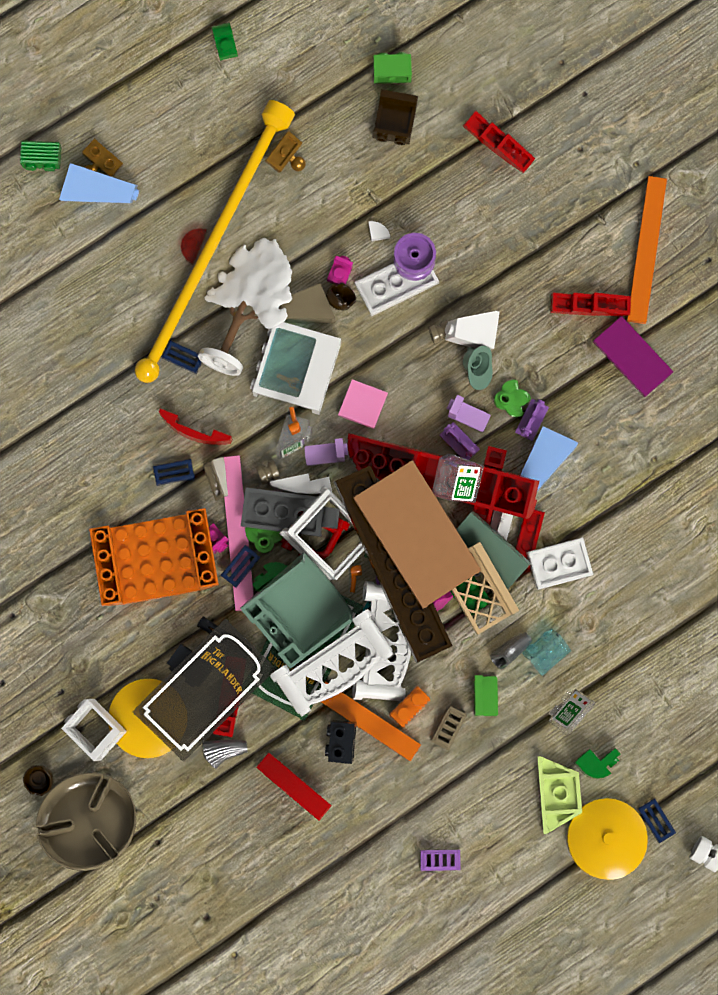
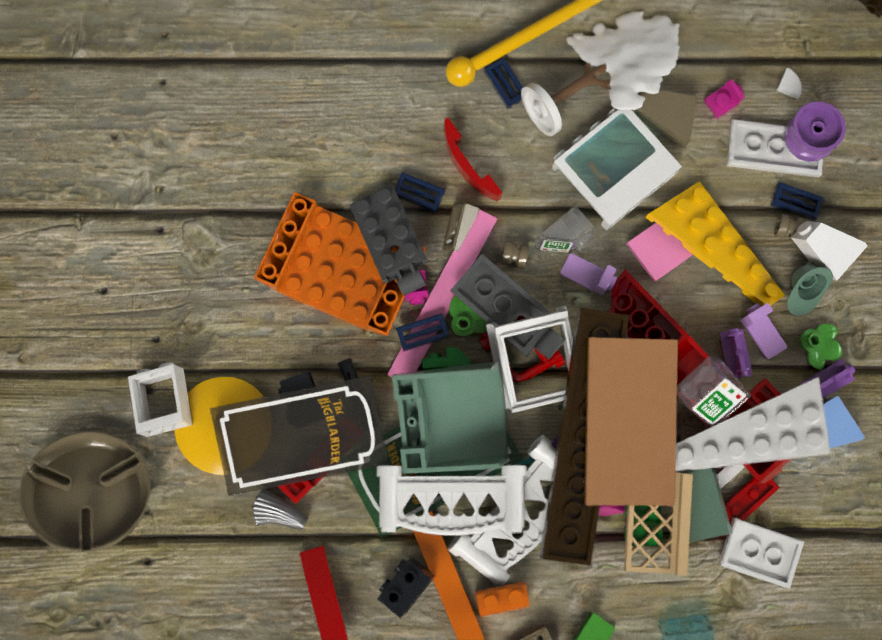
camera: 30 degrees right, 0 degrees up
dark brown hair [23,765,54,796] -> none
white slope [270,474,332,497] -> none
orange hand [287,407,301,435] -> none
dark brown hair [326,283,357,311] -> none
orange hand [350,565,362,593] -> none
flat silver piece [490,632,532,670] -> none
none -> dark grey hinge [349,184,428,296]
none -> yellow wing [645,181,785,307]
none -> white wing [675,377,831,472]
none -> dark blue tile [770,182,824,221]

